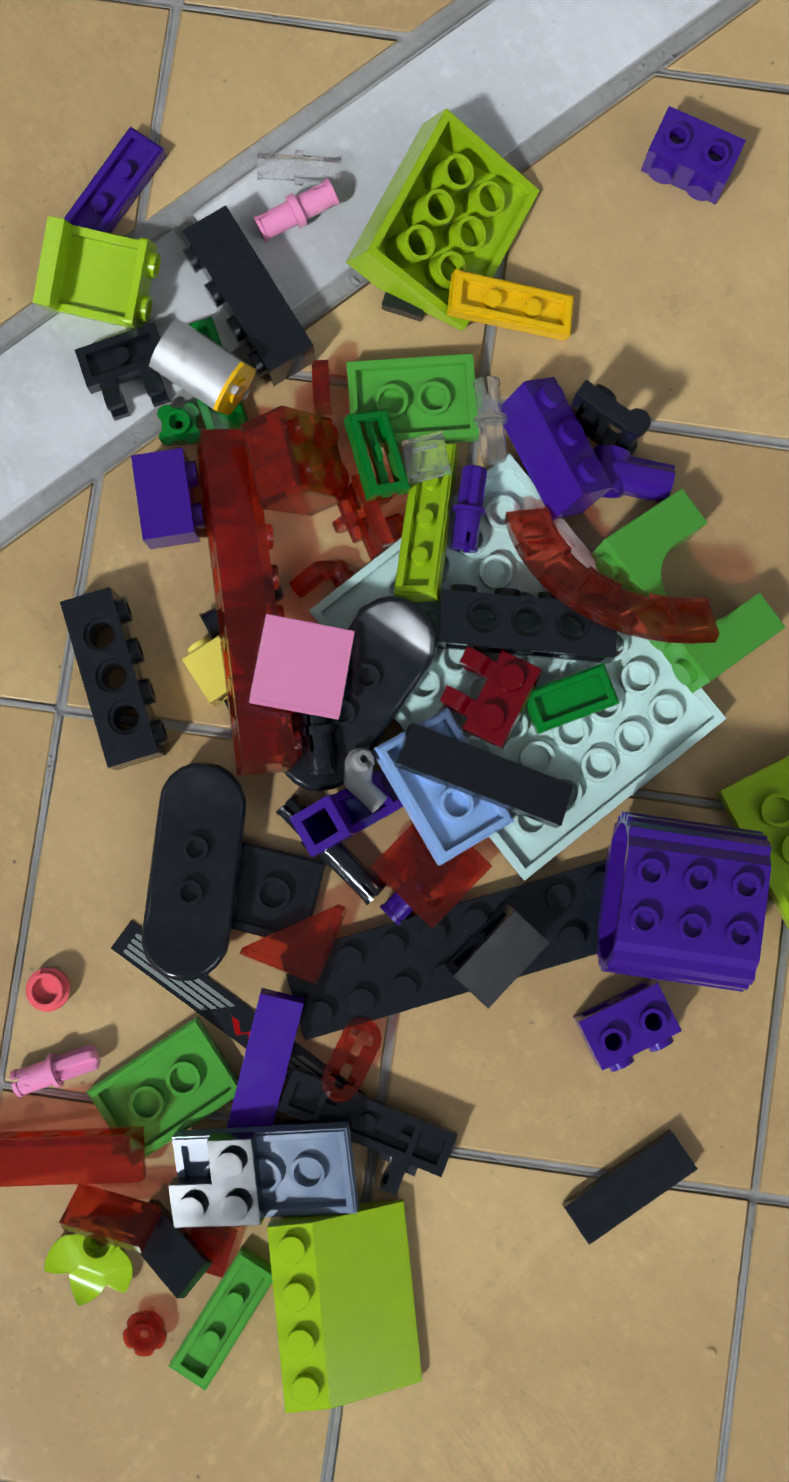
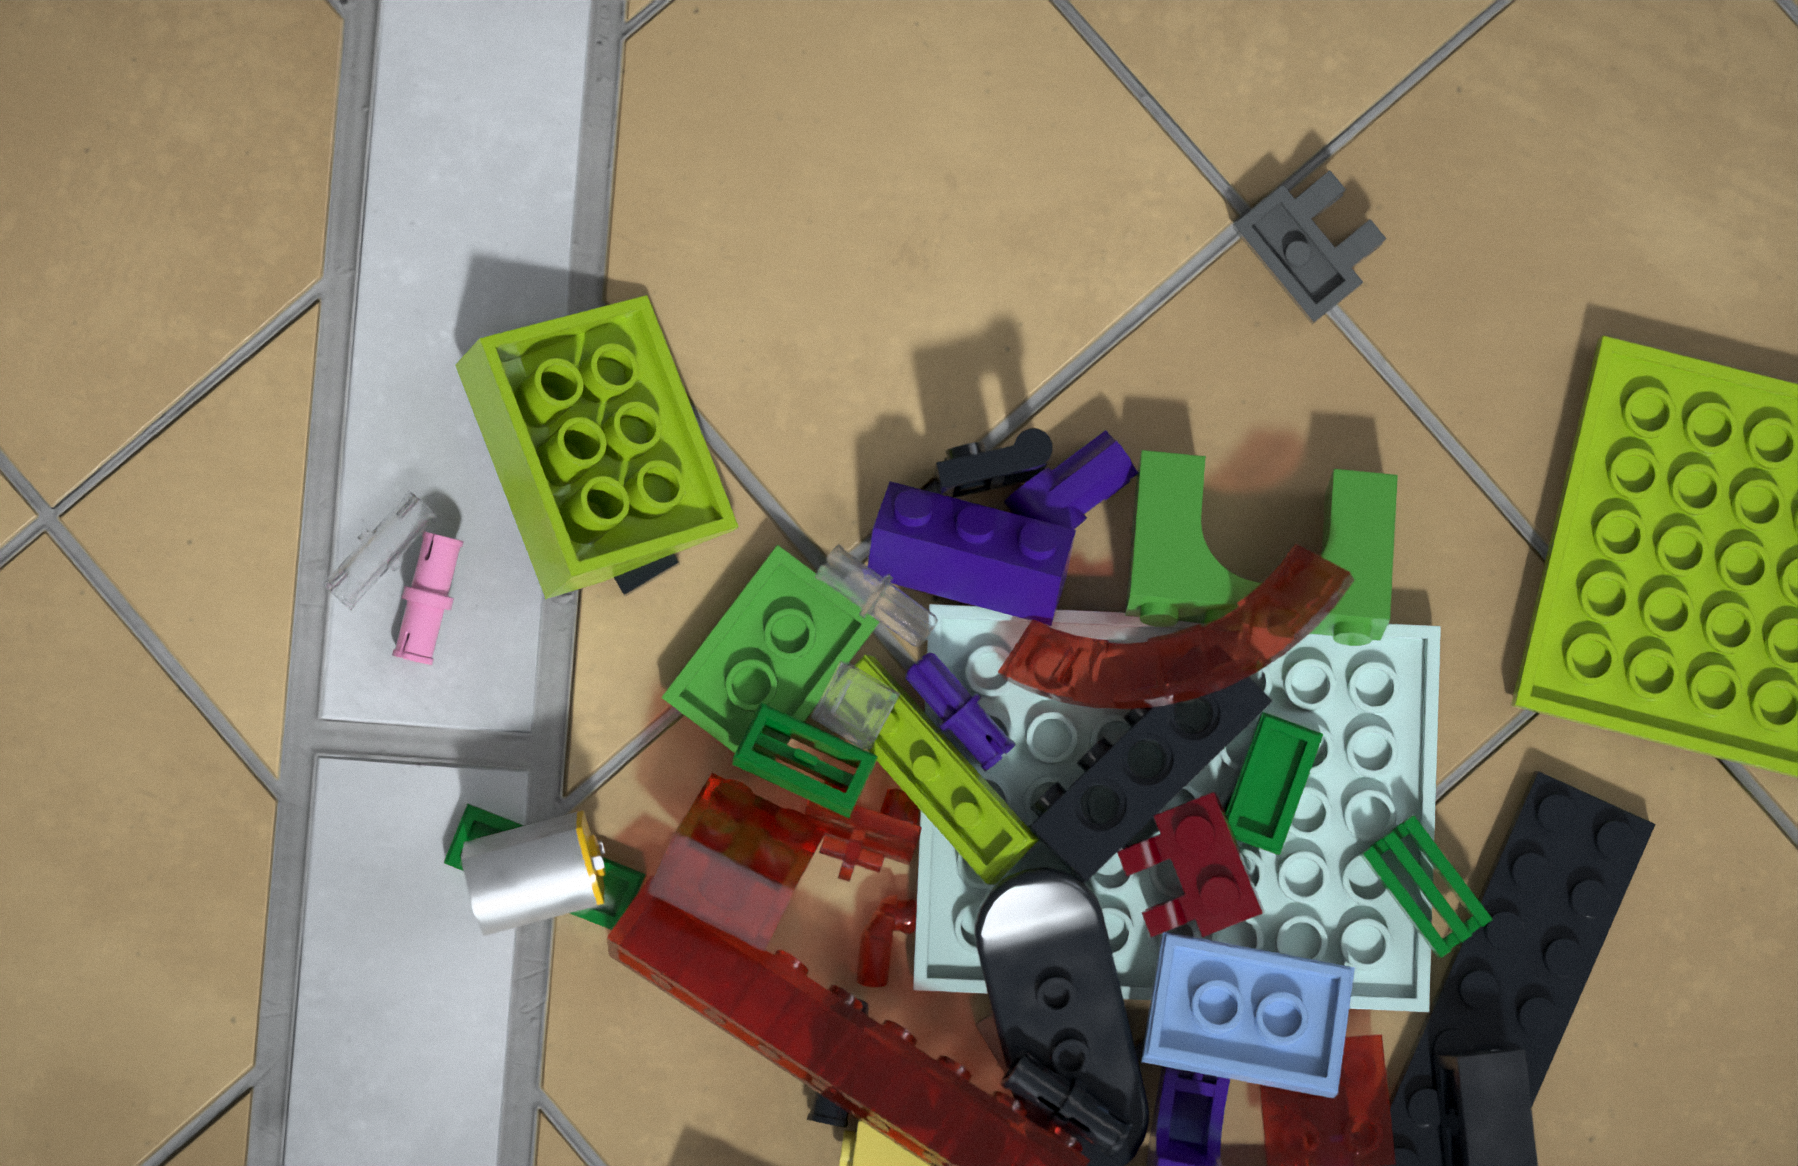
camera: 55 degrees left, 0 degrees up
lime panel [32,215,161,329] -> none
dark purple tile [64,126,166,234] -> none
black plate [75,323,170,421] -> none
dark purple brick [131,448,206,549] -> none
green plate [157,403,201,447] -> none
black brick [182,205,316,386] -> none
bright pink tile [249,614,355,720] -> none
clear red tile [311,360,332,416] -> none
light grey arm [344,748,387,813] -> none
black tile [394,722,573,828] -> none
yellow tile [447,269,574,341] -> none
dark purple brick [573,978,682,1072] -> none
dark purple piece [597,811,771,992] -> none
dark purple brick [641,106,746,205] -> none
none -> green tile [1360,815,1493,958]

